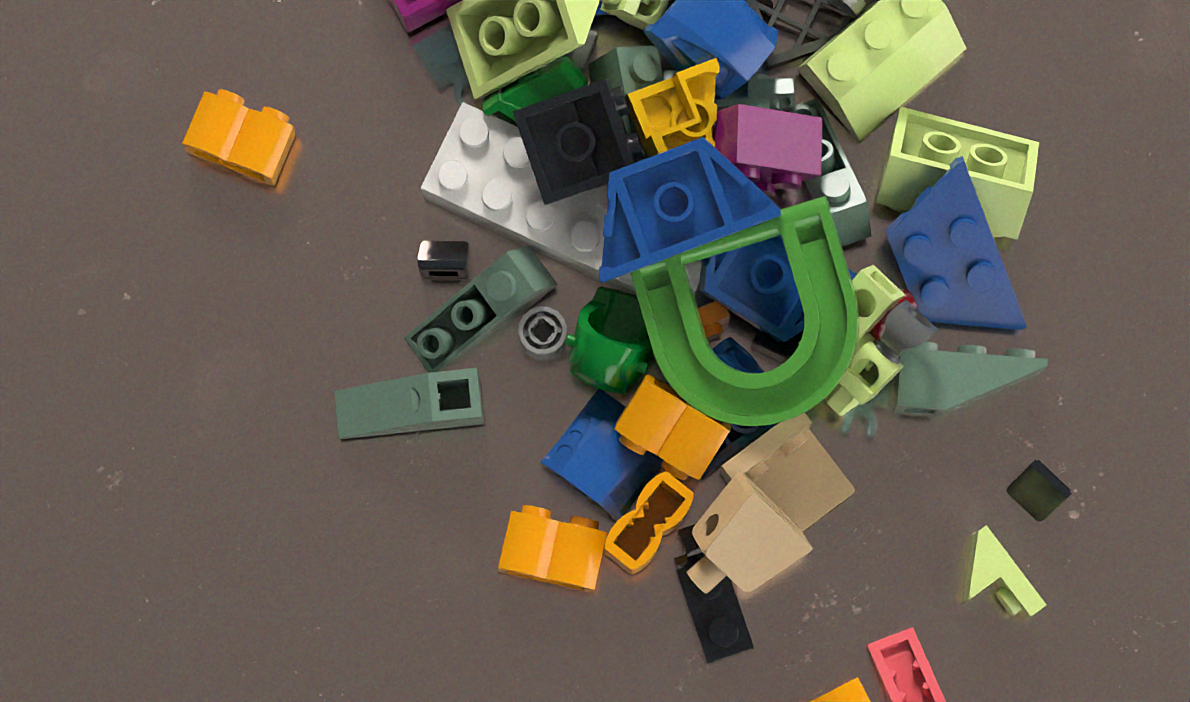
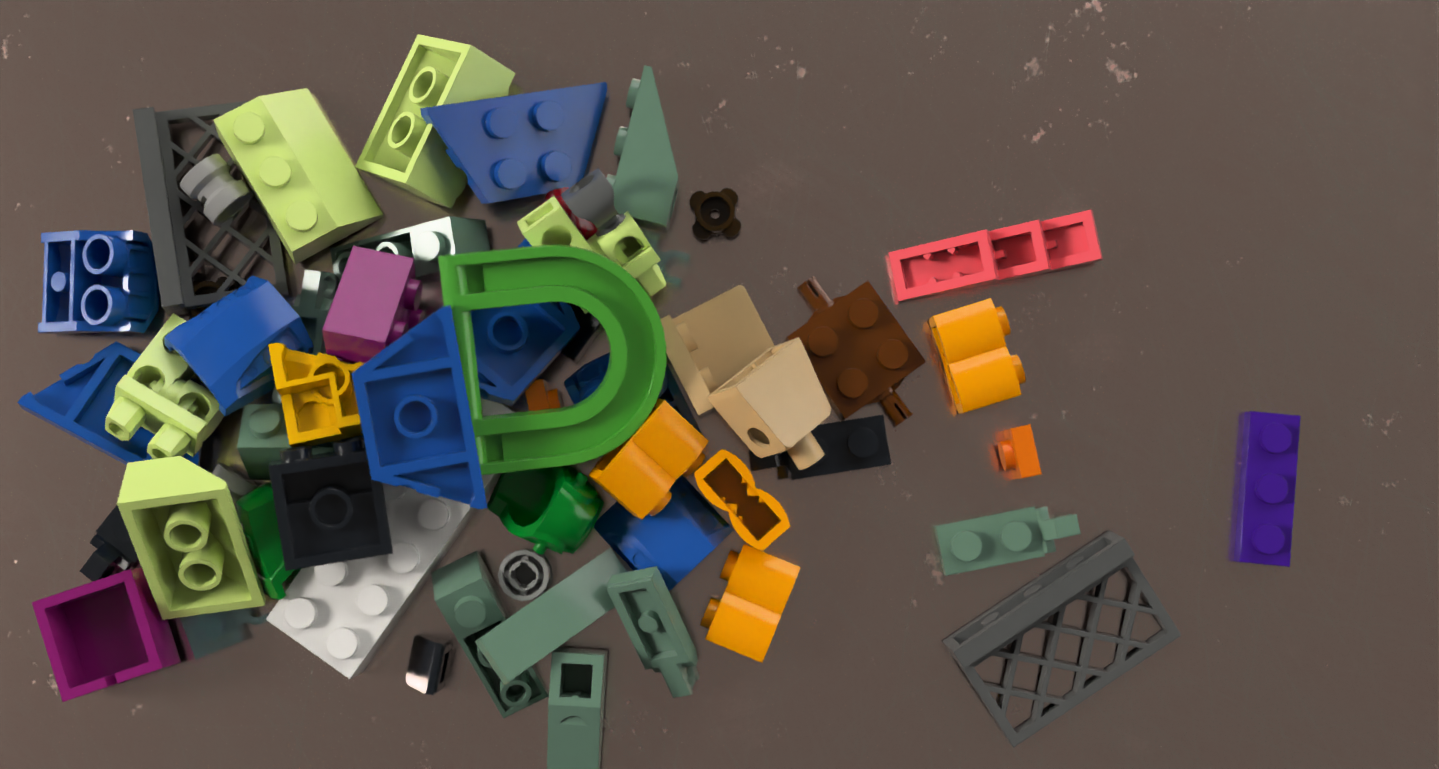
camera: 80 degrees left, 5 degrees up
yellowish green slope [963,525,1046,620] -> none
black slope [1006,459,1072,522] -> none
none -> sand green slope [475,548,627,685]
none -> sand green hinge [606,566,700,698]
none -> dark brown plate [689,188,741,240]
none -> reddish brown plate [785,276,926,426]

